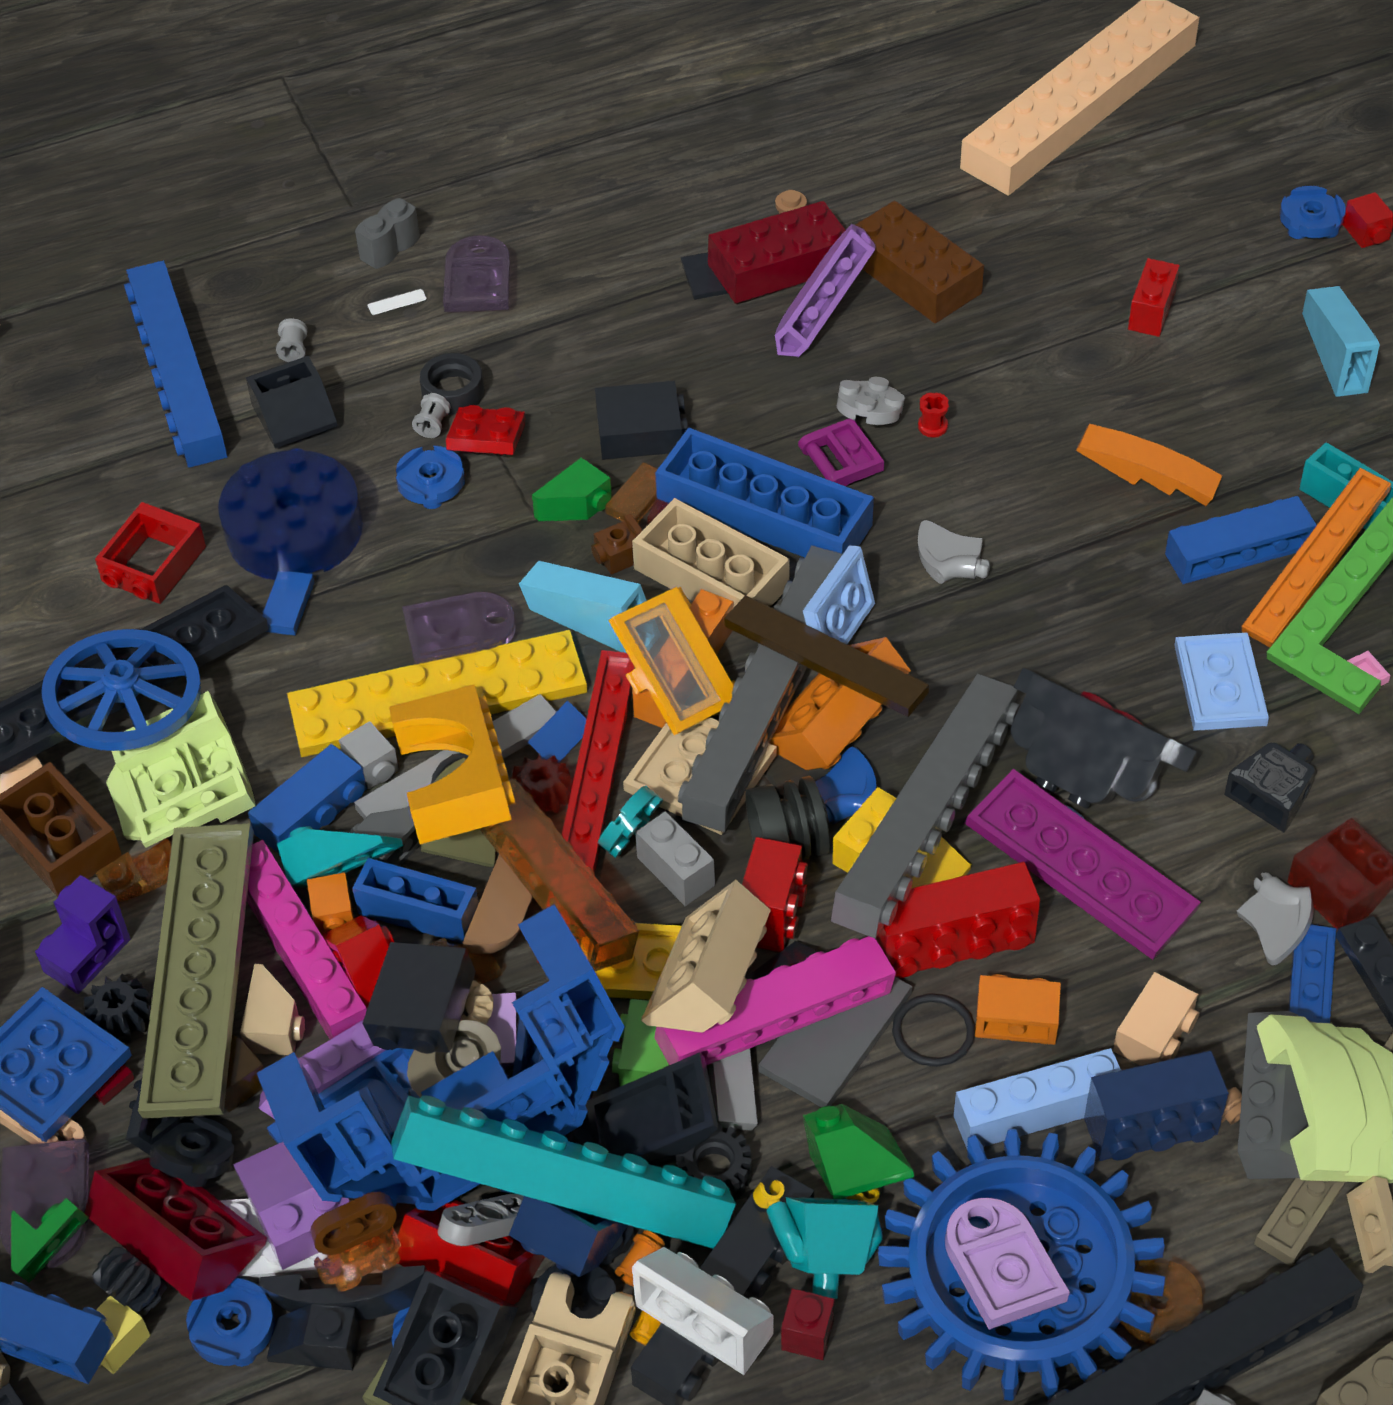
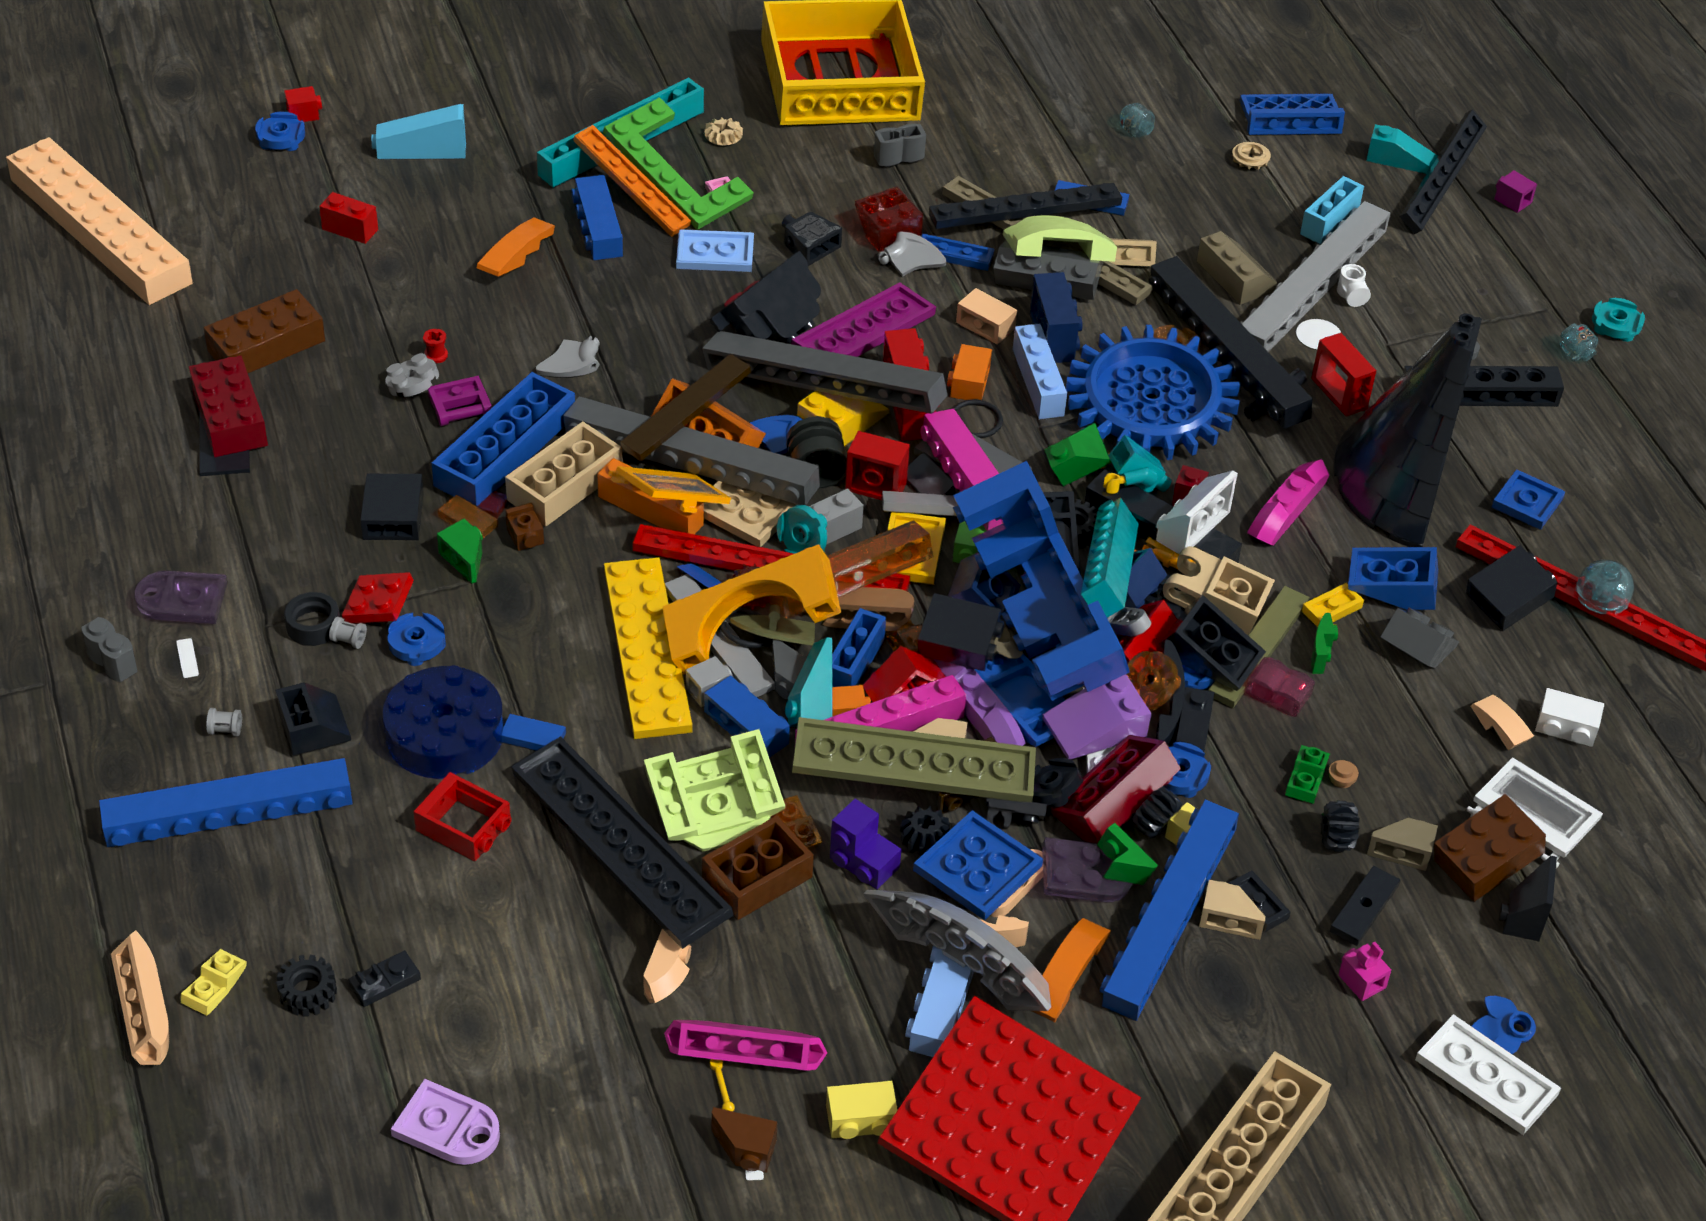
camera: 90 degrees left, 5 degrees down
blue wheel [42,629,201,751] -> none
reddish brown plate [310,1192,397,1255] -> none
clear purple plate [402,592,516,665] -> none
medium azure slope [519,561,660,653] -> none
tan slope [641,880,771,1033] -> none
medium nougat plate [775,190,807,214] -> none
medium lavender brick [775,224,875,357] -> none
light blue tile [803,545,875,644] -> none
lavender plate [945,1198,1070,1329] -> none

